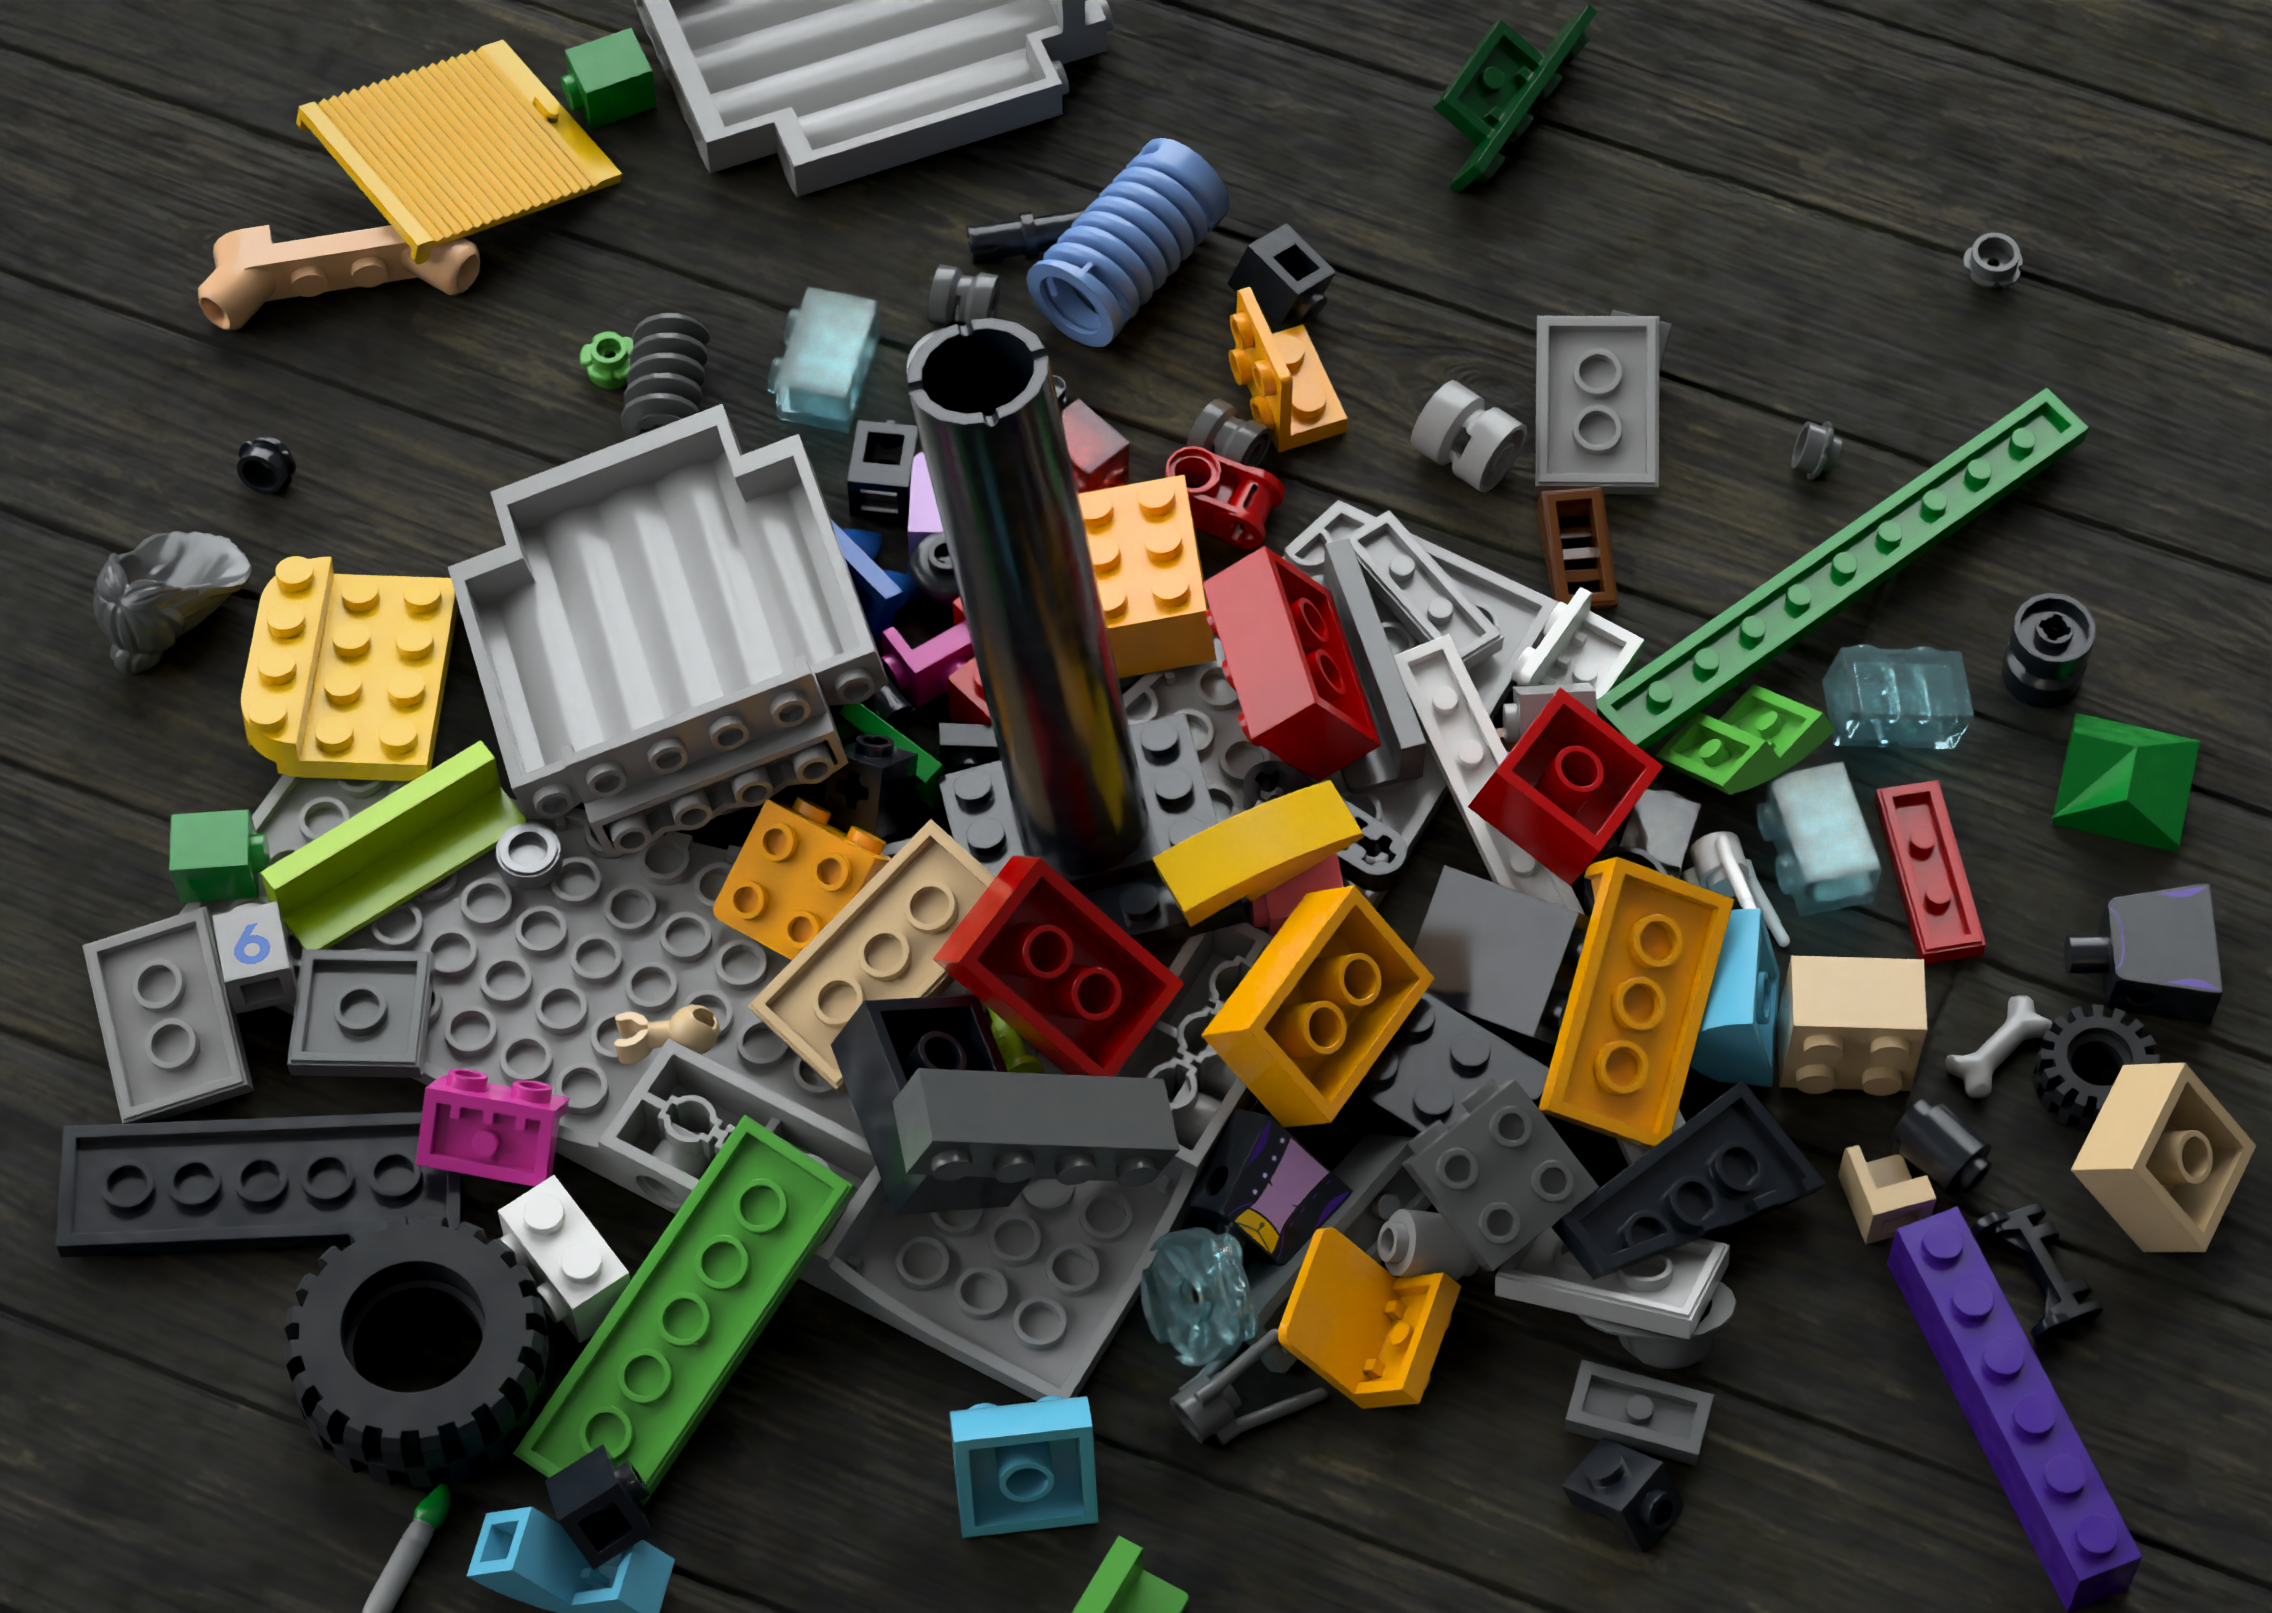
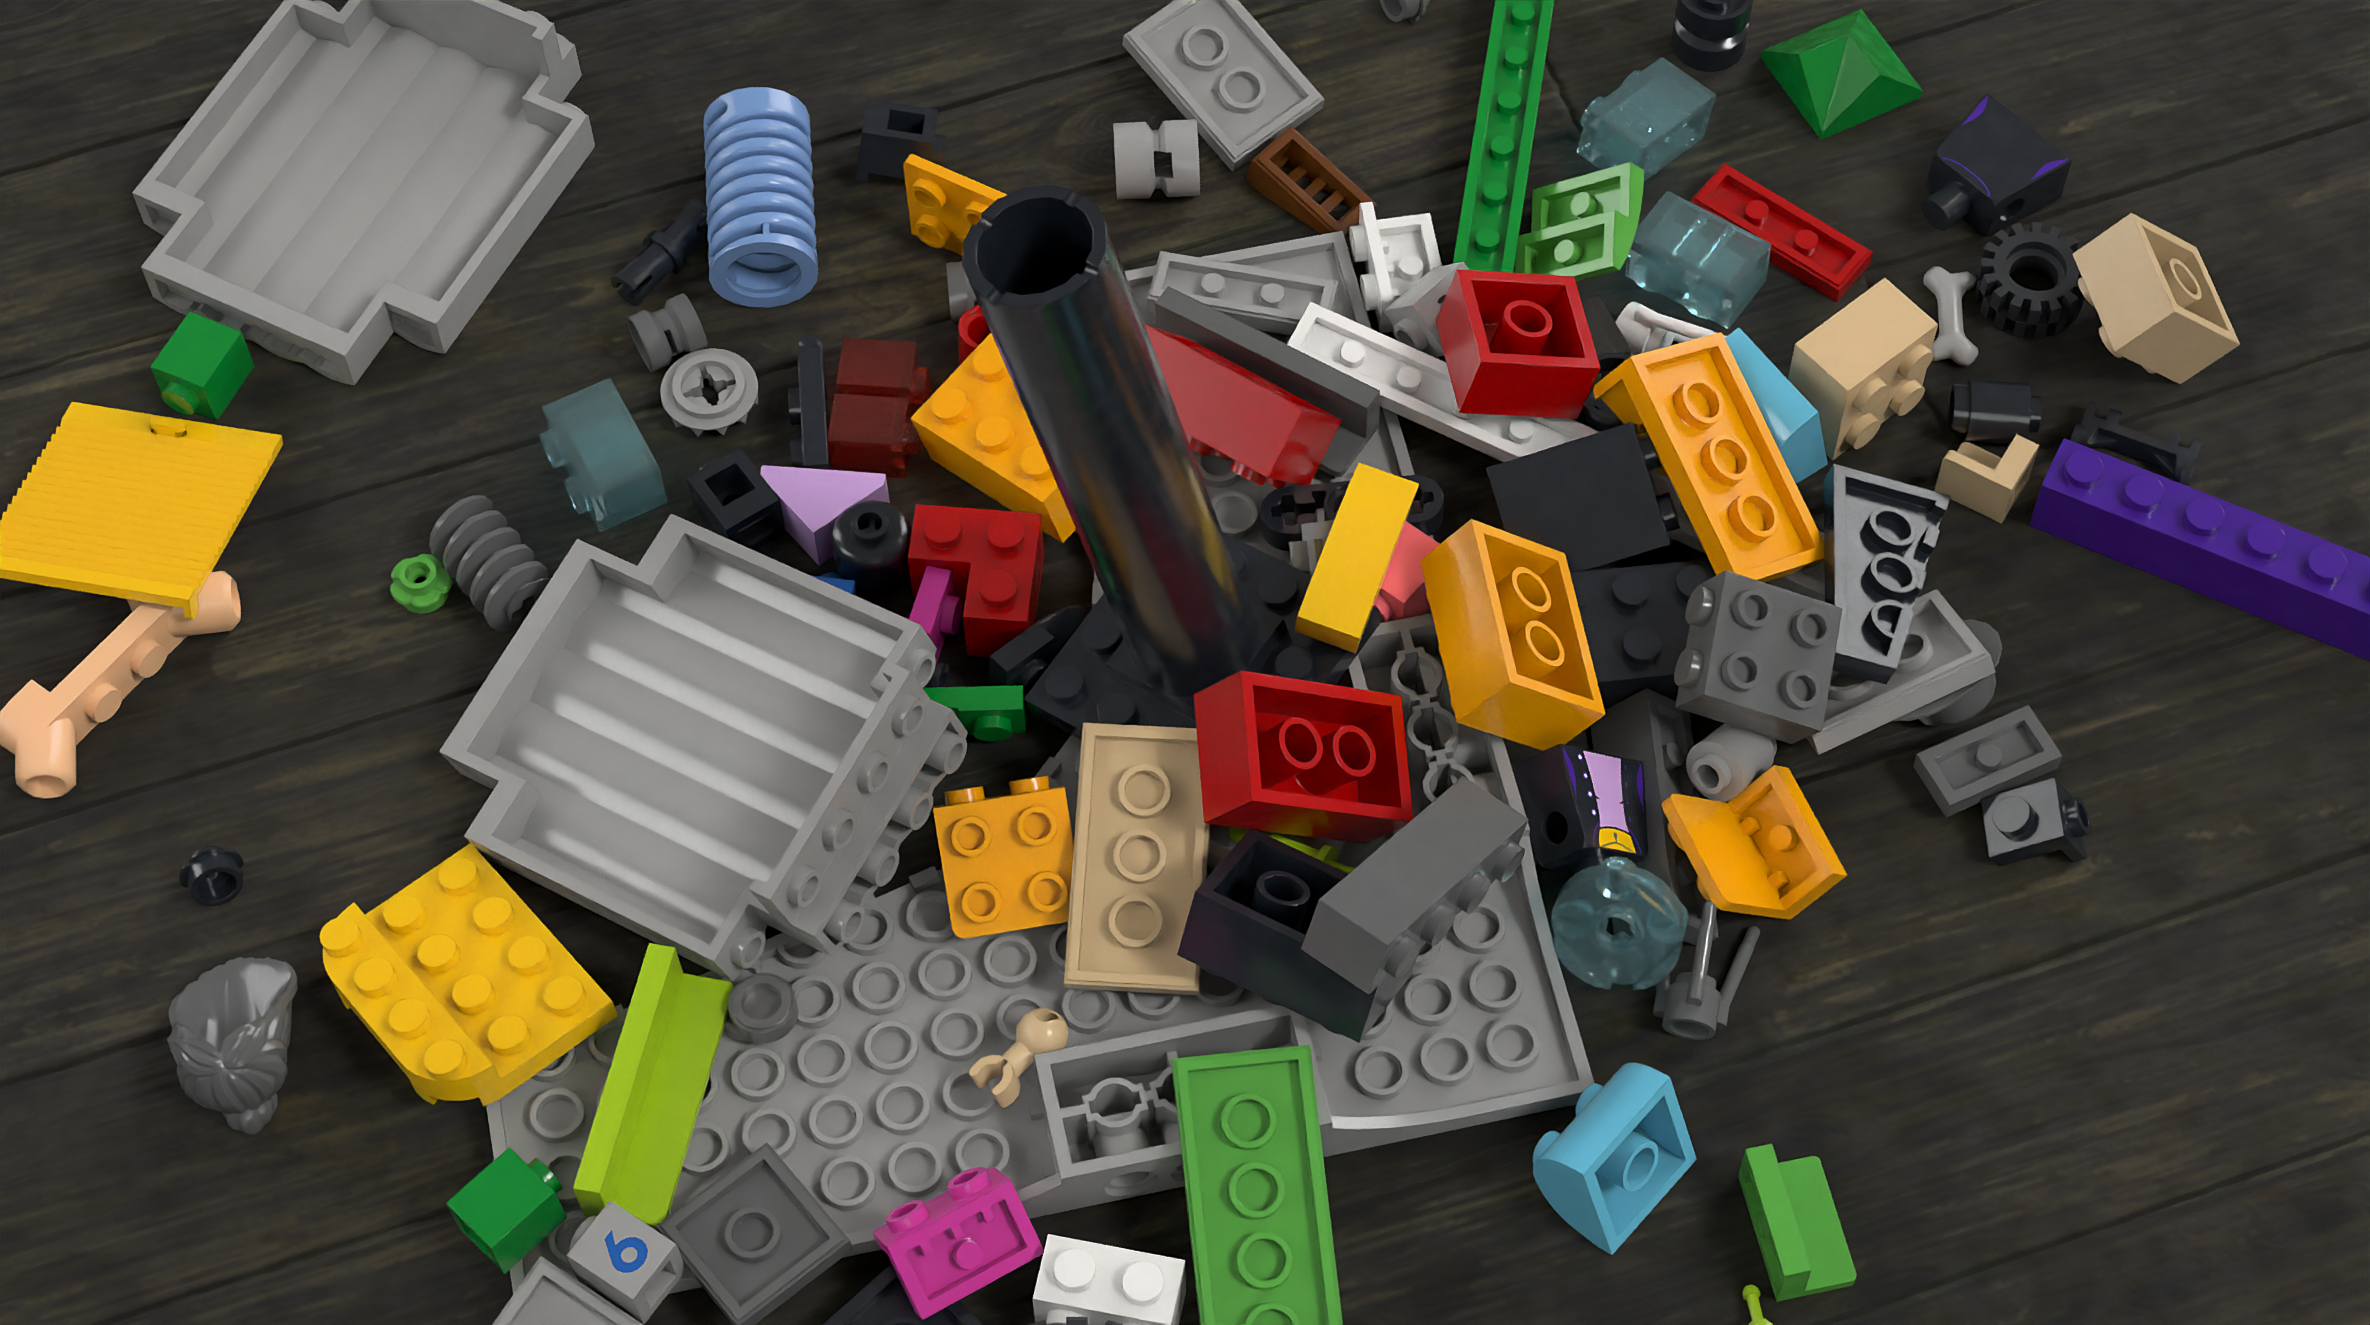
camera: 40 degrees left, 0 degrees up
black brick [824,734,918,839] -> none

